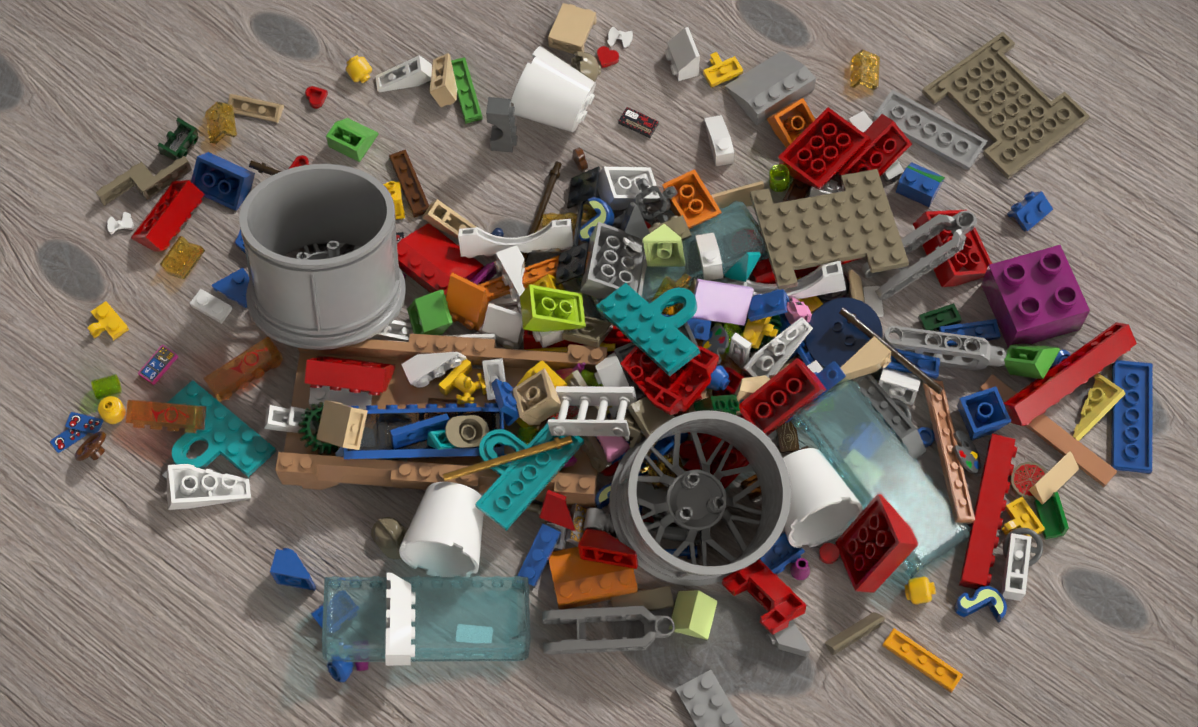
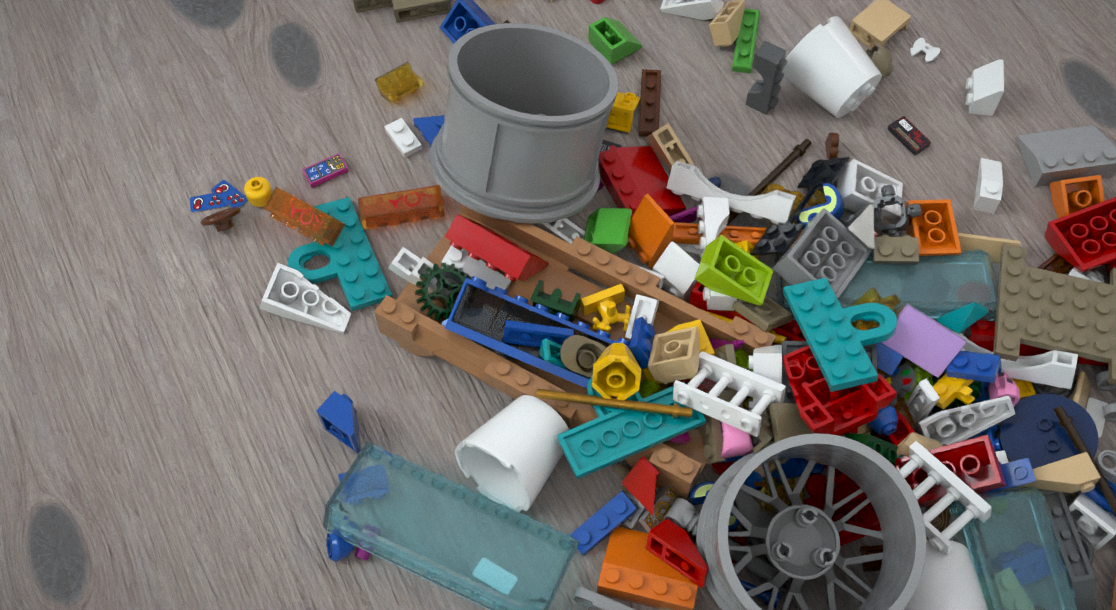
camera: 25 degrees right, 5 degrees down
yellow plate [87,301,129,340] -> none
clear neon green piece [91,374,122,400] -> none
white piece [107,212,134,235] -> none
red slope [130,180,205,252] -> none
tan panel [316,400,368,450] -> none
dark tan piece [371,517,407,559] -> none
white wedge [385,573,415,666] -> none
white slope [401,352,467,388] -> none
red tile [597,46,619,68] -> none
white piece [623,235,644,253] -> none
yellowish green slope [643,224,685,266] -> none
white slope [695,233,723,281] -> none
yellow plate [703,52,743,88] -> none
clear neon green piece [769,164,789,192] -> none
blue tile [918,427,935,448] -> none
none -> dark green window [530,280,581,322]
none -> yellow cone [592,343,641,400]
none -> white fence [898,441,992,555]

